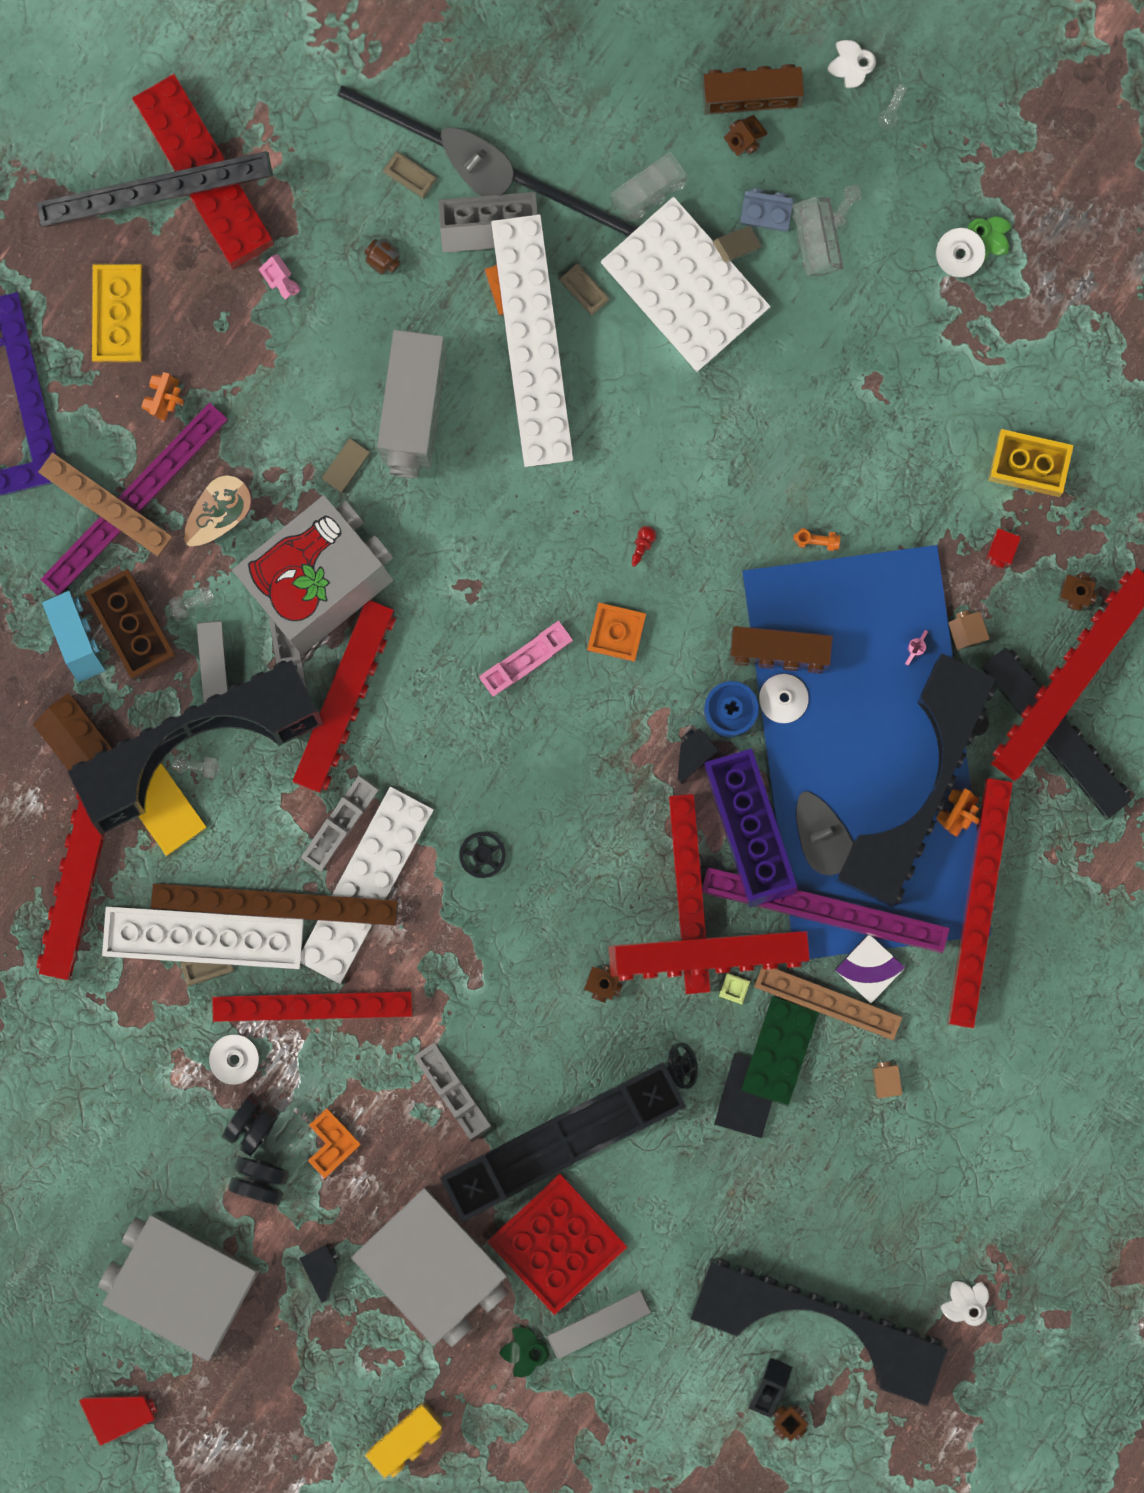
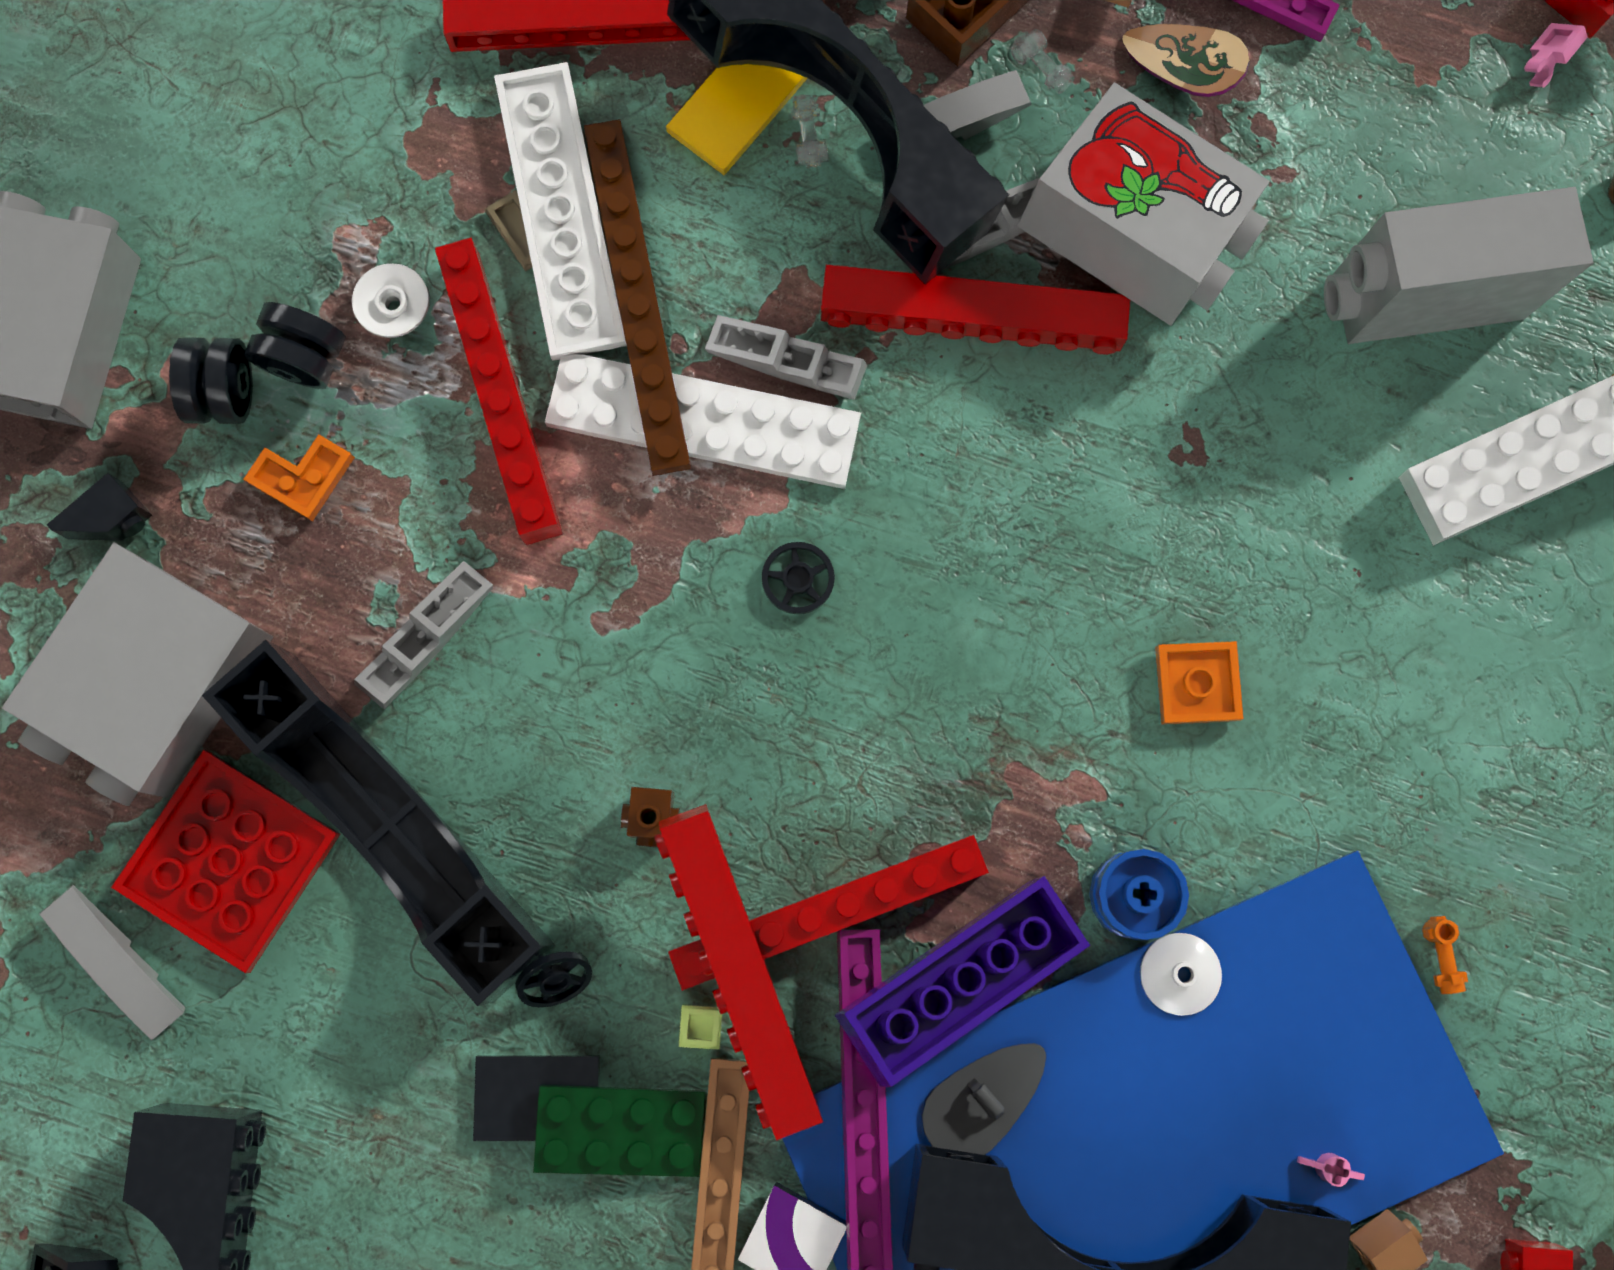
camera: 65 degrees right, 5 degrees down
dark tan tile [322,439,370,493] -> none
bright pink slope [479,620,573,697] -> none
dark green plate [499,1327,549,1378] -> none
red bar [632,526,657,567] -> none
black slope [677,728,718,784] -> none
reddish brown brick [729,626,833,674] -> none

